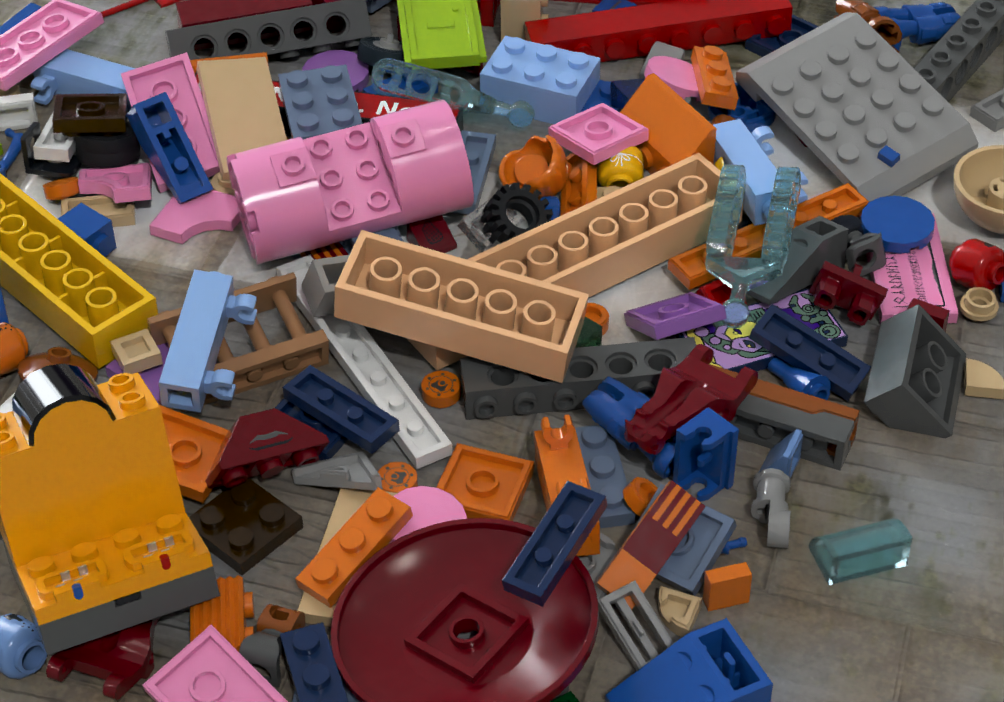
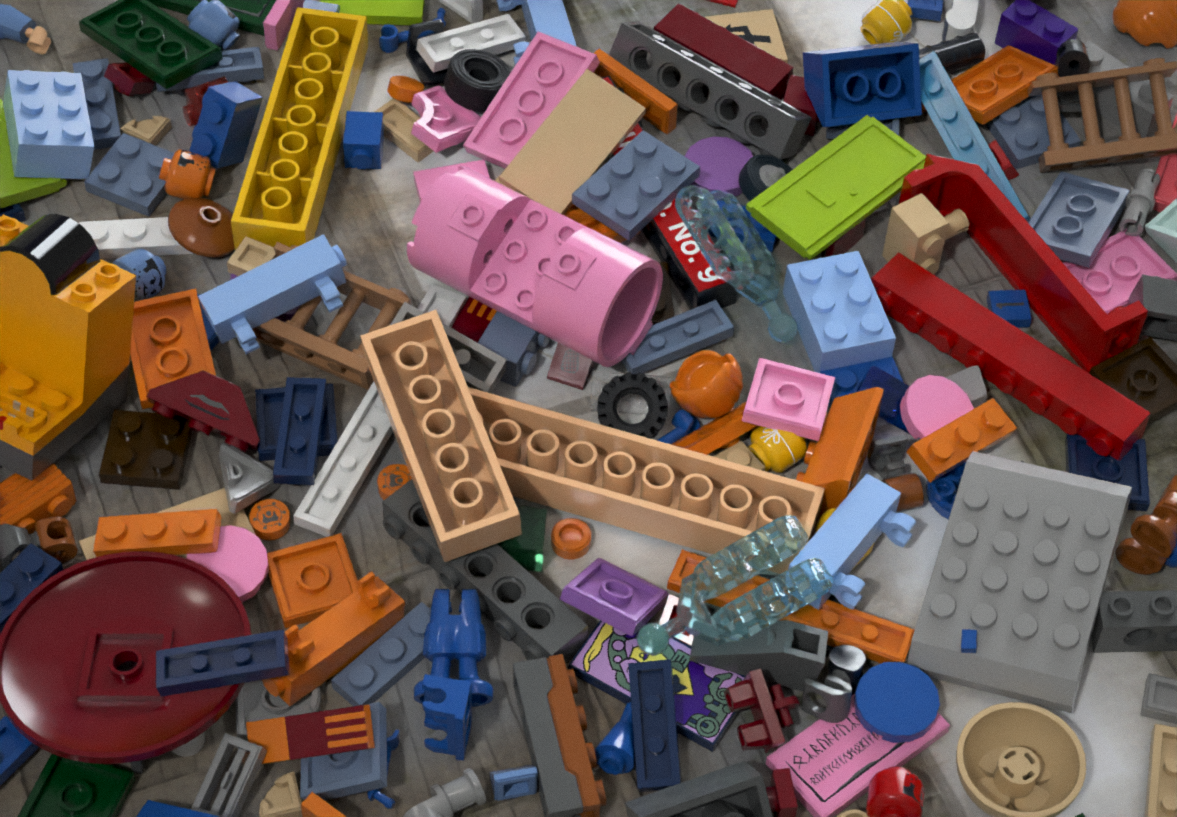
camera: 50 degrees right, 10 degrees up
dark brown plate [52,93,128,137] -> none
blue slope [126,92,213,204] -> none
orange tile [623,477,658,517] -> none
dark red animal [624,344,758,455] -> none

